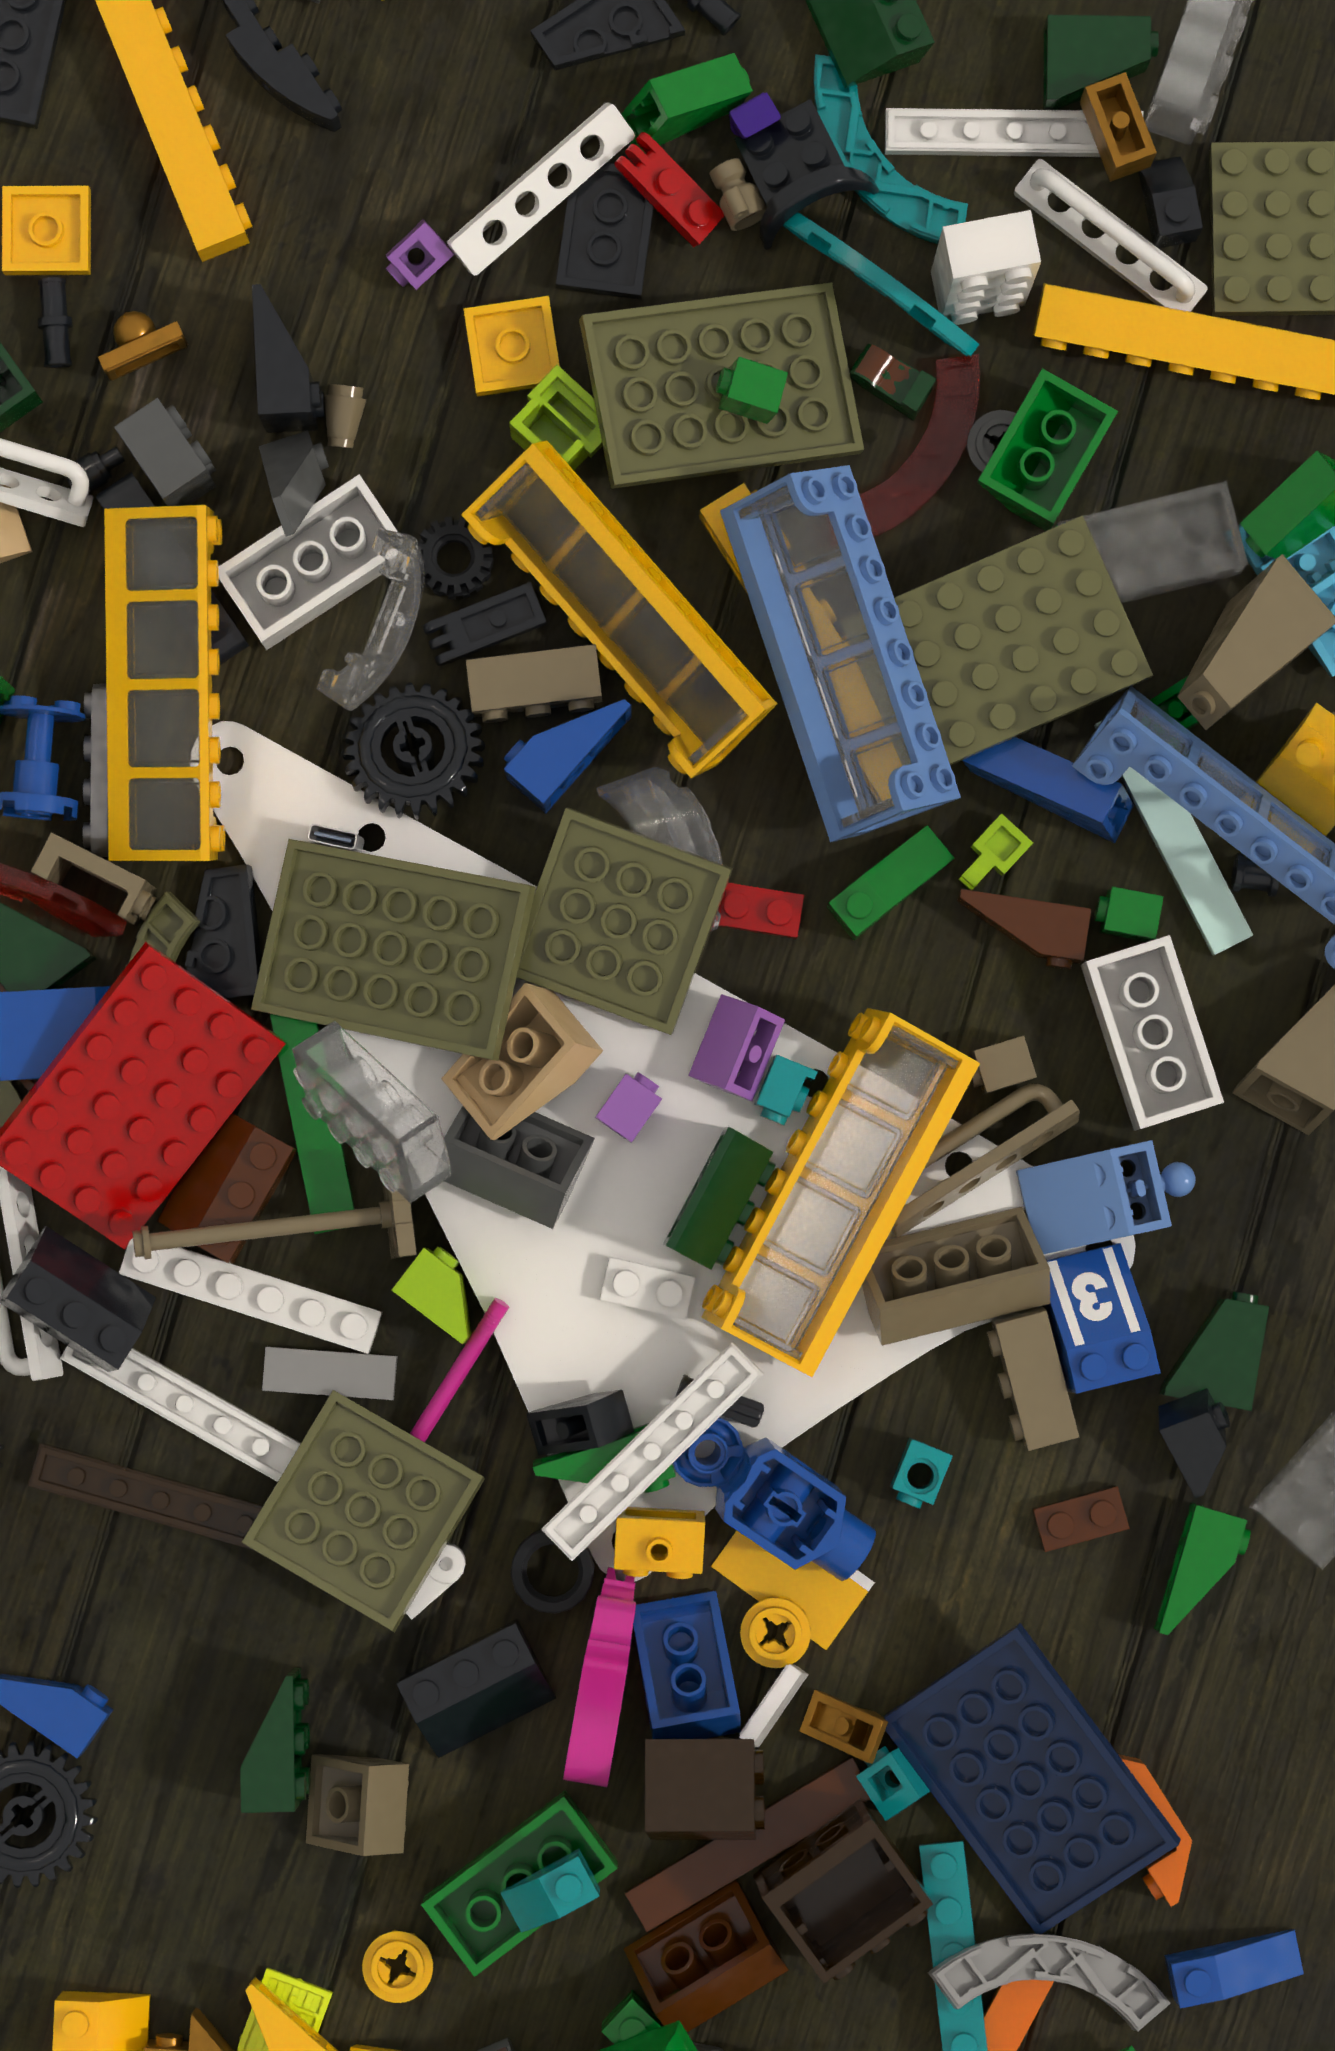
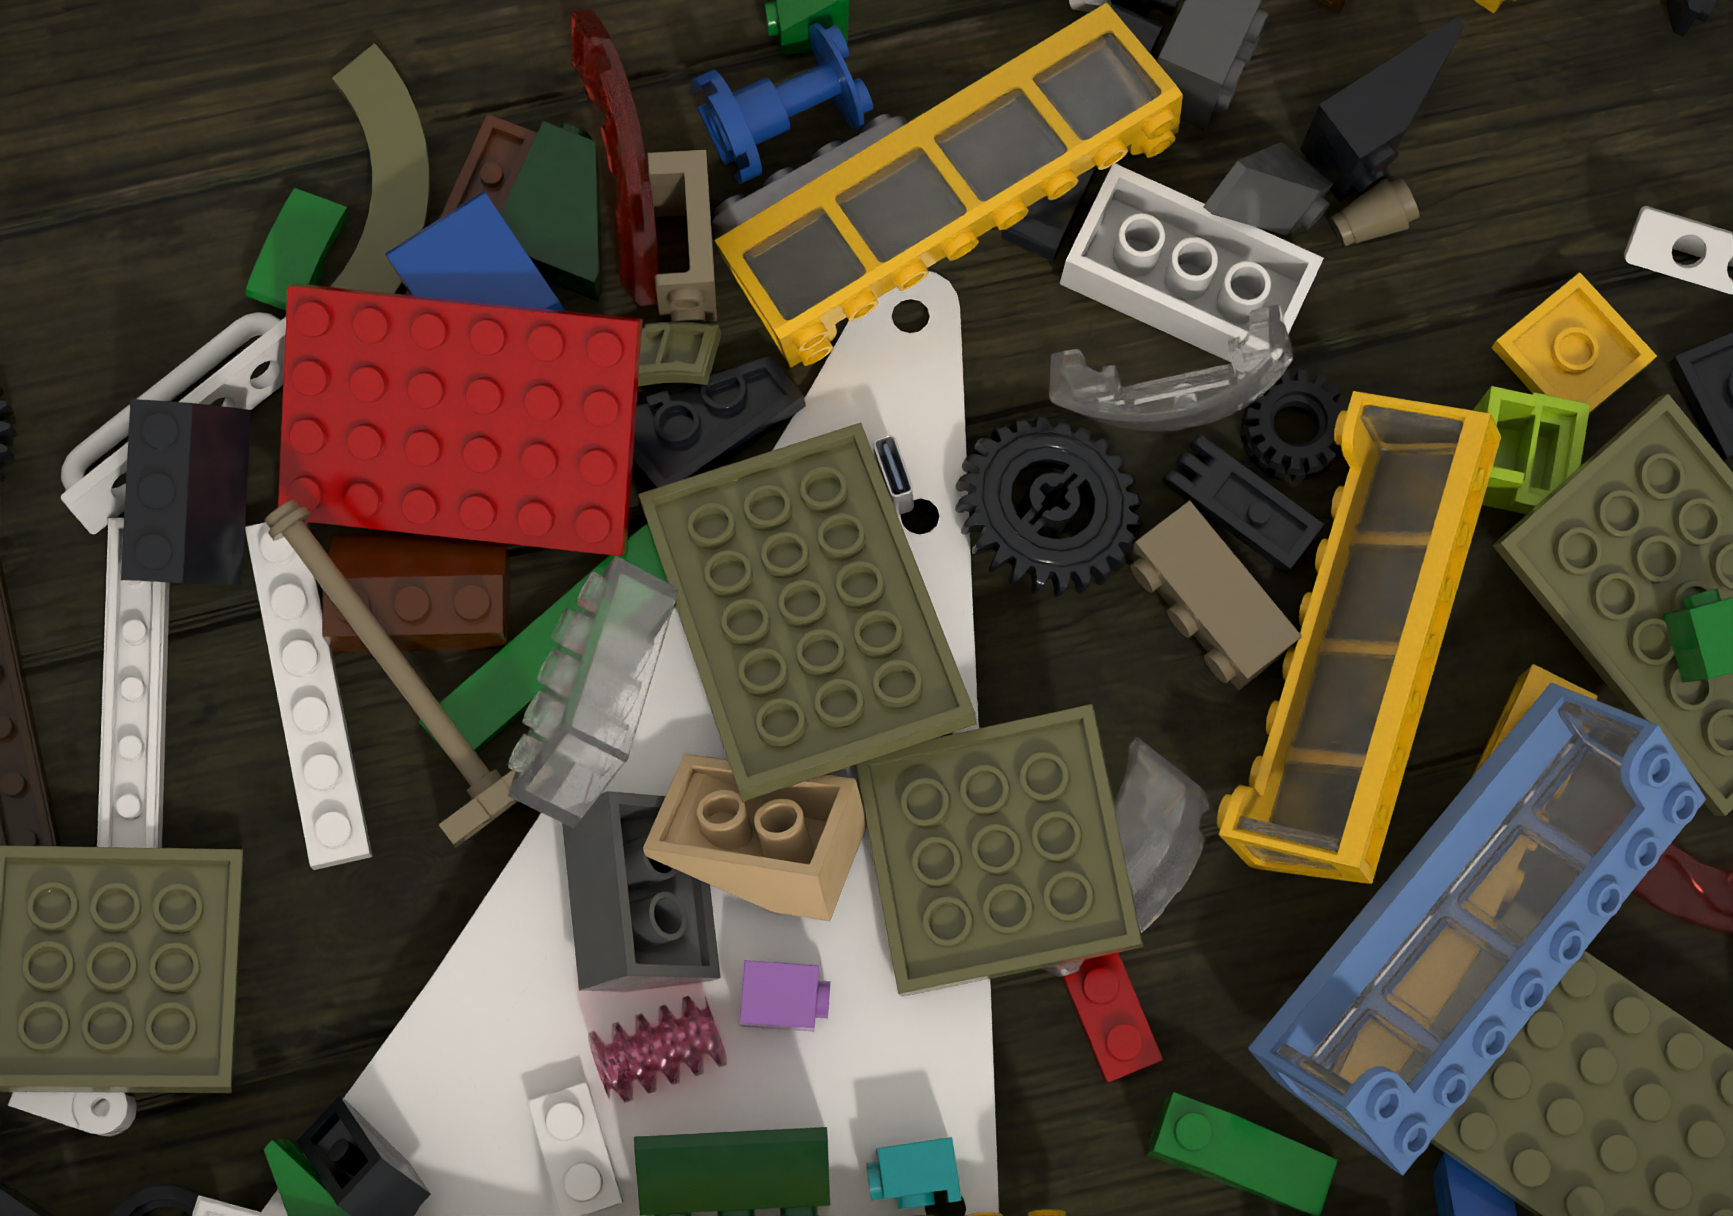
camera: 55 degrees right, 10 degrees down
light grey tile [262,1347,398,1400] -> none
medium lavender brick [386,219,454,290] -> none
lime slope [392,1246,472,1344] -> none
dark pink piece [410,1298,509,1442] -> none
blue slope [504,699,632,814] -> none
medium lavender brick [688,994,785,1101] -> none
none -> clear pink piece [588,996,727,1103]

